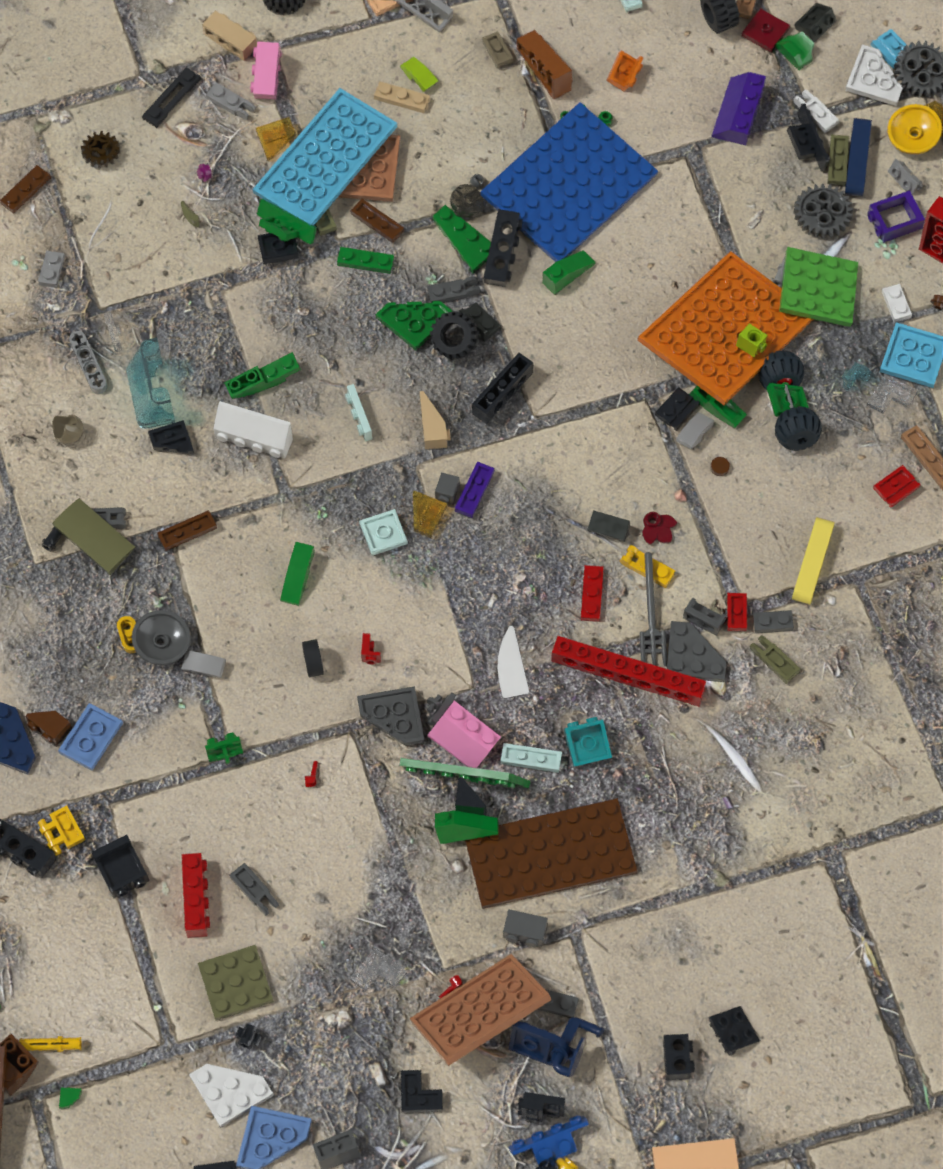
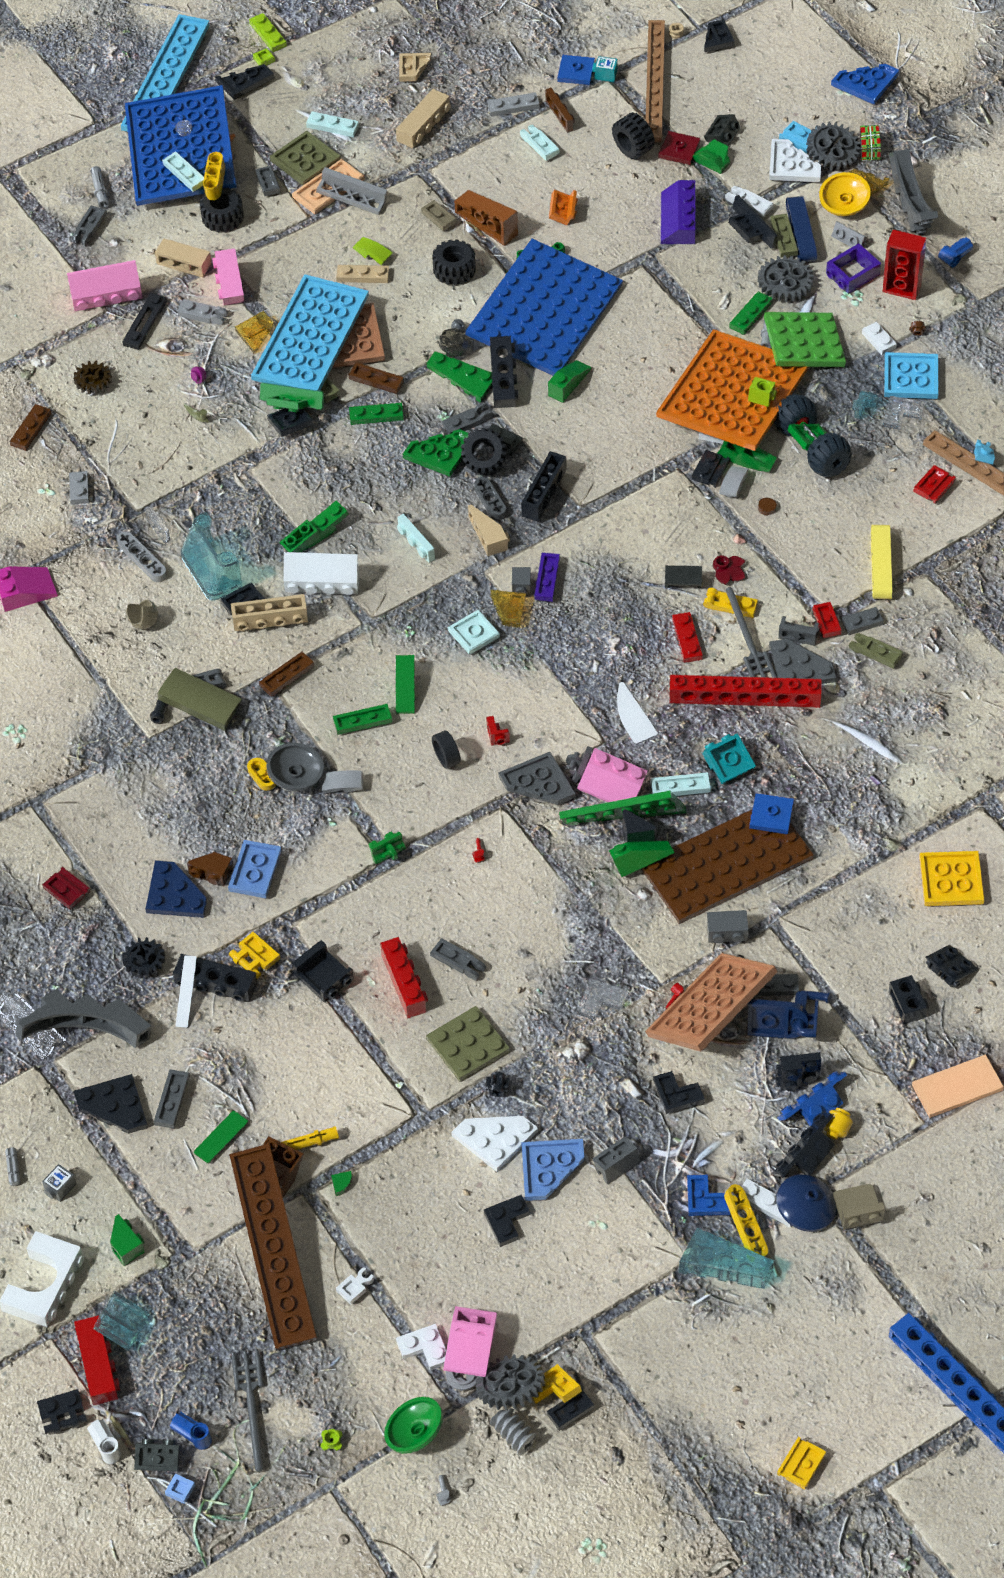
camera: 15 degrees left, 10 degrees down
none -> bright pink slope [67,260,142,311]
none -> tan brick [231,594,308,631]
none -> green plate [333,703,392,735]
none -> black tyre [432,239,476,285]
none -> dark grey beam [474,477,506,520]
none -> green plate [729,291,773,335]
none -> blue plate [749,793,794,834]
none -> yellow plate [919,851,984,906]

